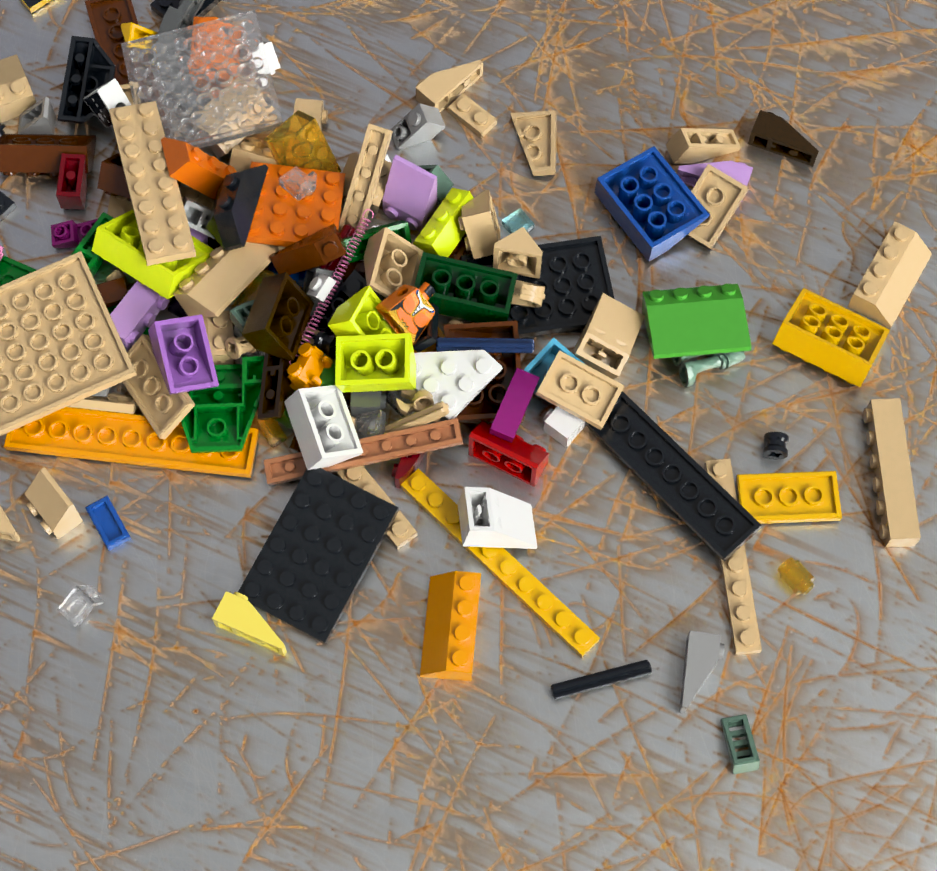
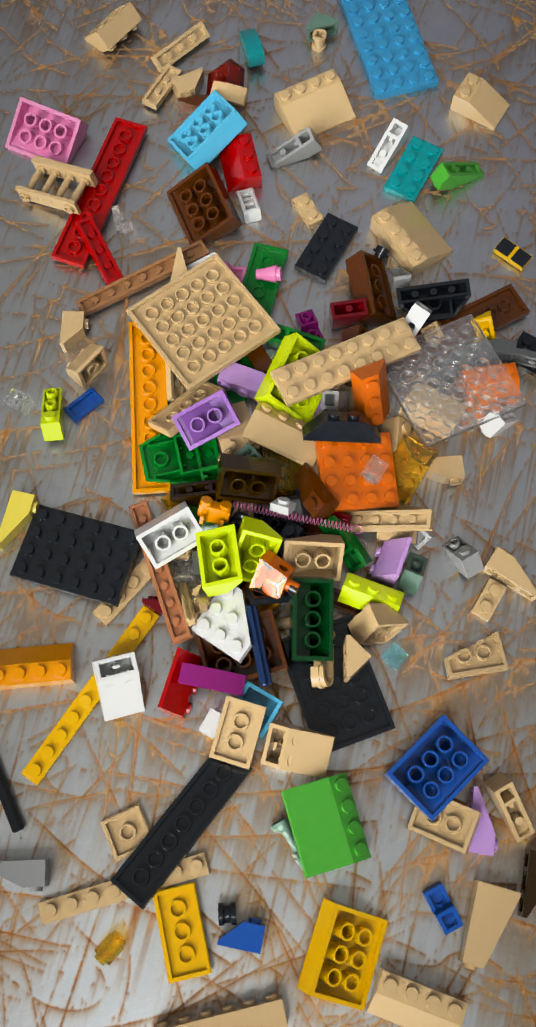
camera: 80 degrees right, 5 degrees up
none -> neon yellow slope [40,387,65,441]
none -> tan tile [100,804,150,862]
none -> blue slope [217,917,265,954]
none -> blue slope [421,881,464,936]
none -> tan slope [458,879,521,971]

